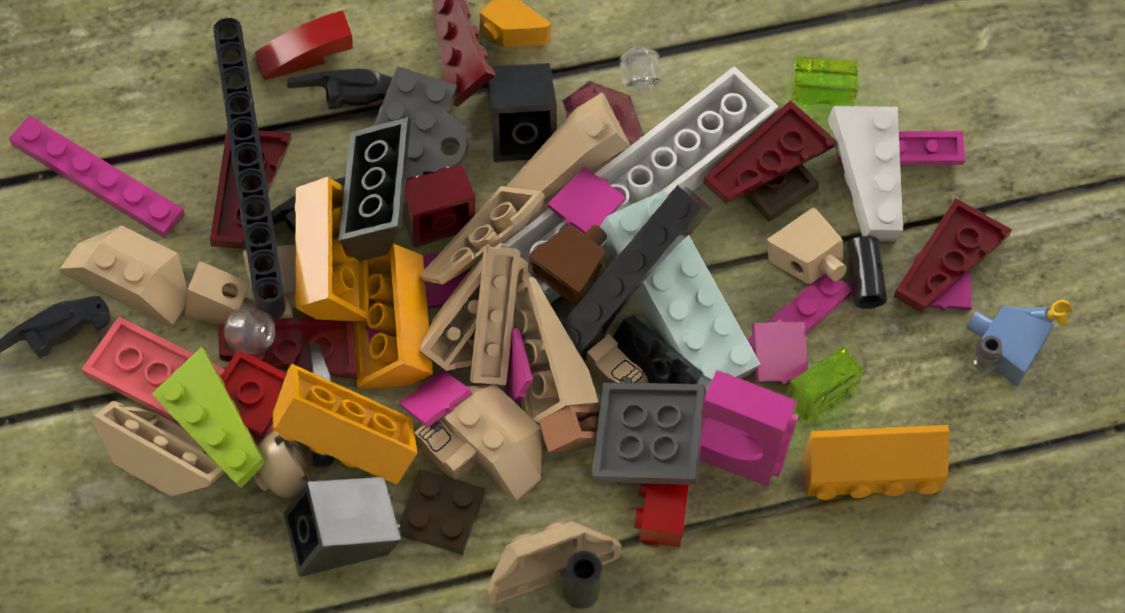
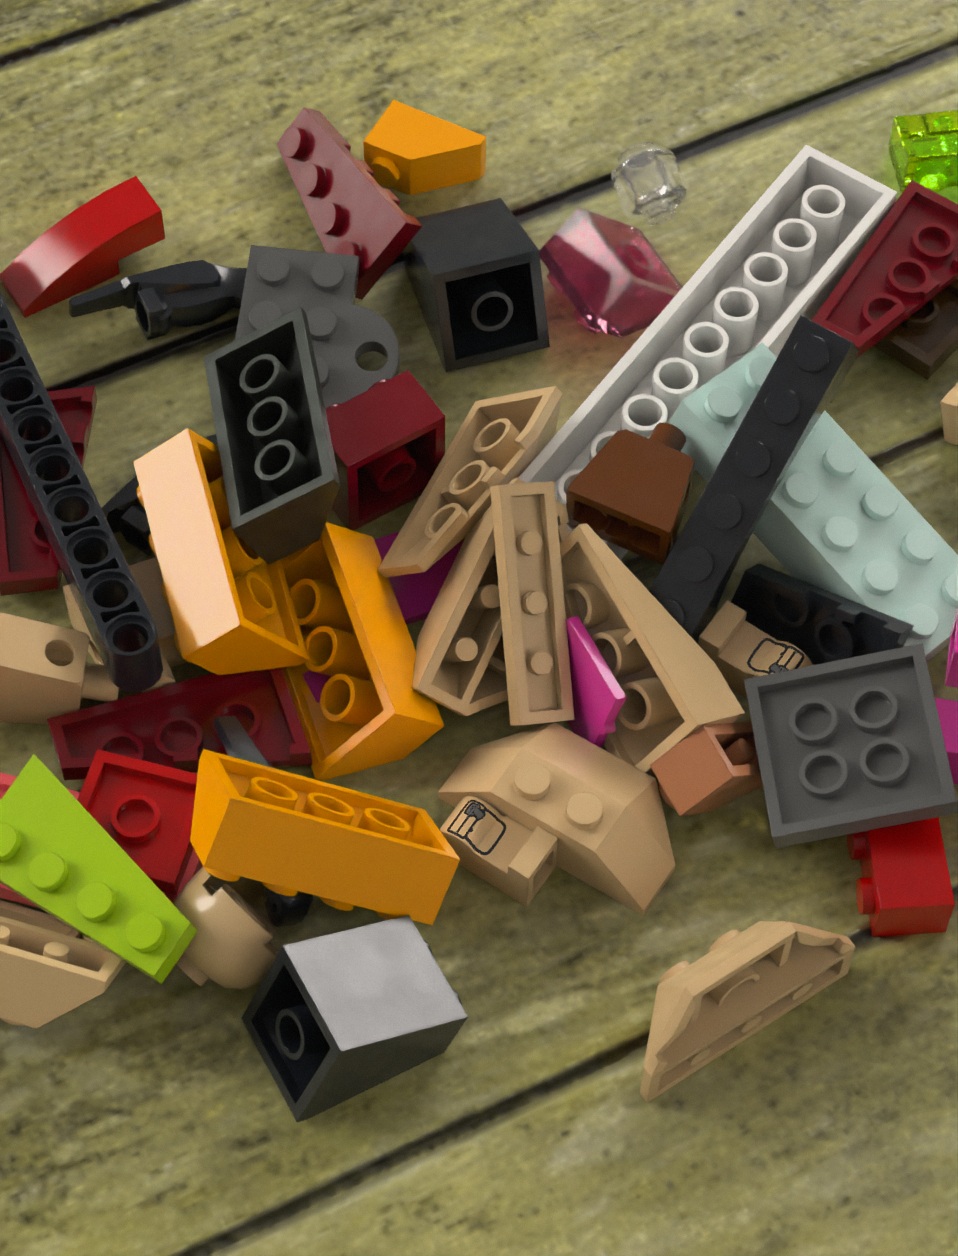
camera: 10 degrees left, 5 degrees down
clear head [224,309,275,354] -> none
dark pink piece [399,370,472,428] -> none
dark brown plate [399,469,485,555] -> none
tan wedge [507,93,631,199] -> none
dark pink piece [548,167,626,234] -> none
black pin [564,551,602,609] -> none

